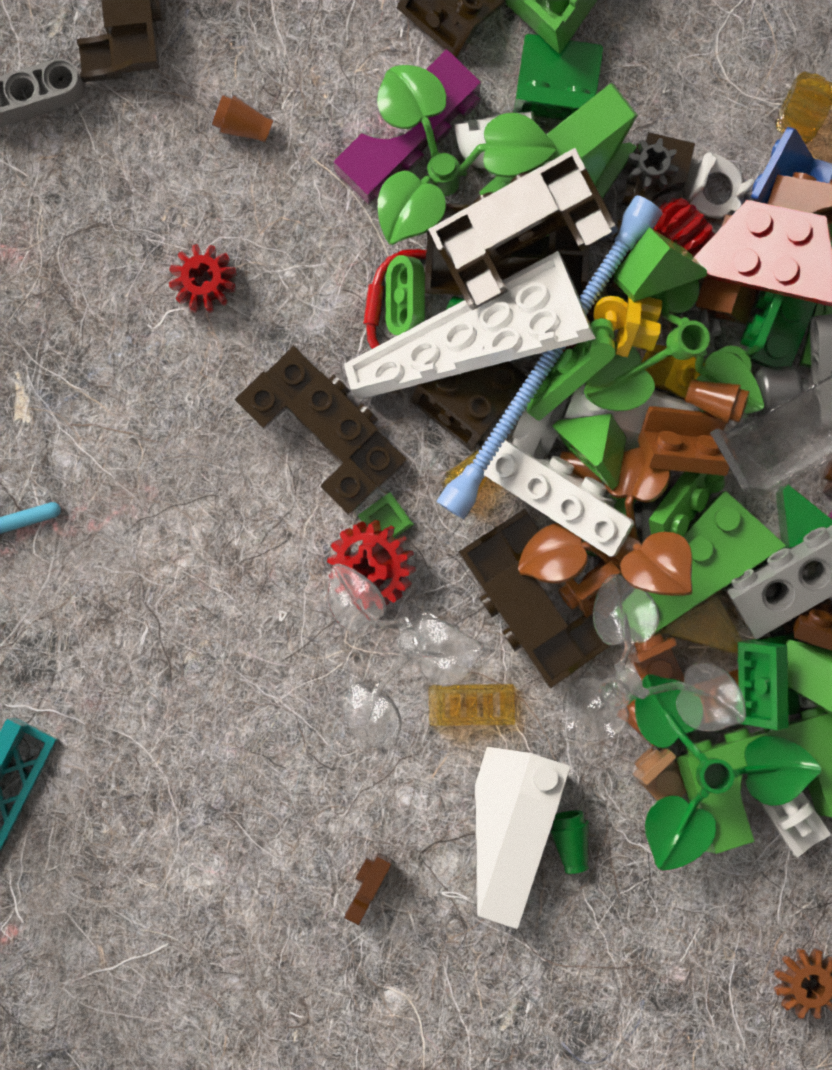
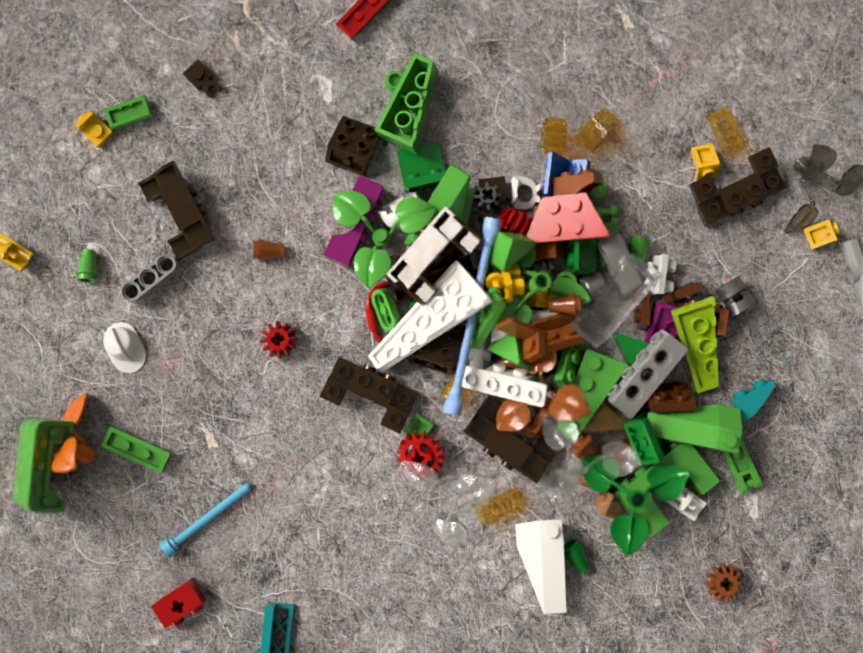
camera: 20 degrees left, 0 degrees up
reddish brown plate [344,852,392,926] -> none
none -> dark orange bracket [497,318,546,363]

